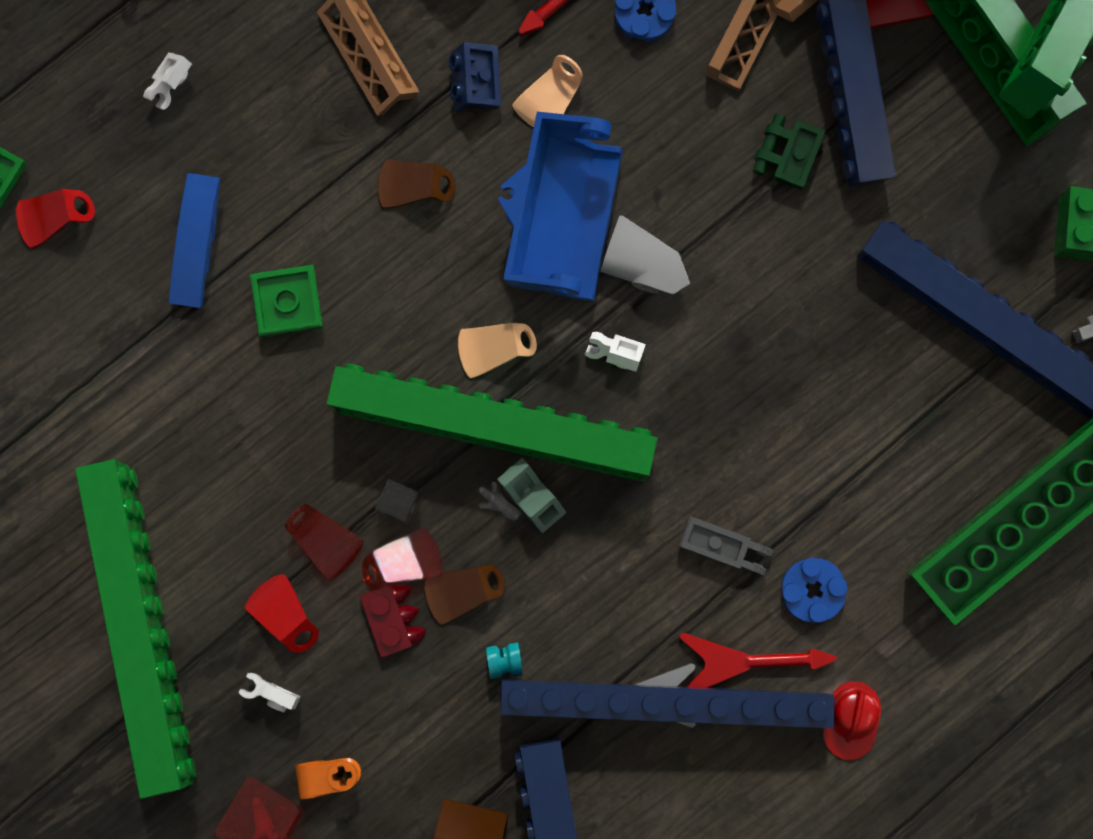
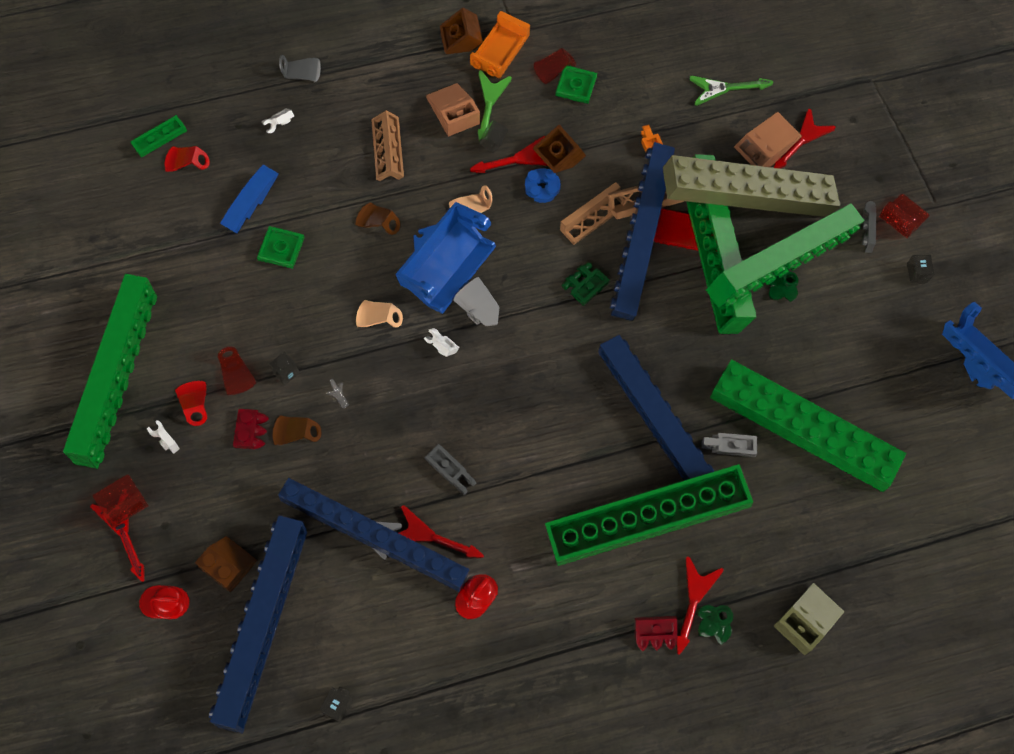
camera: 25 degrees right, 15 degrees down
orange piece [295,758,361,799] -> none
green brick [326,363,658,482] -> none
clear red piece [362,528,442,591] -> none
dark blue bracket [449,42,501,112] -> none
teal wheel [486,642,523,679] -> none
sand green brick [497,458,567,534] -> none
blue plate [781,558,847,623] -> none

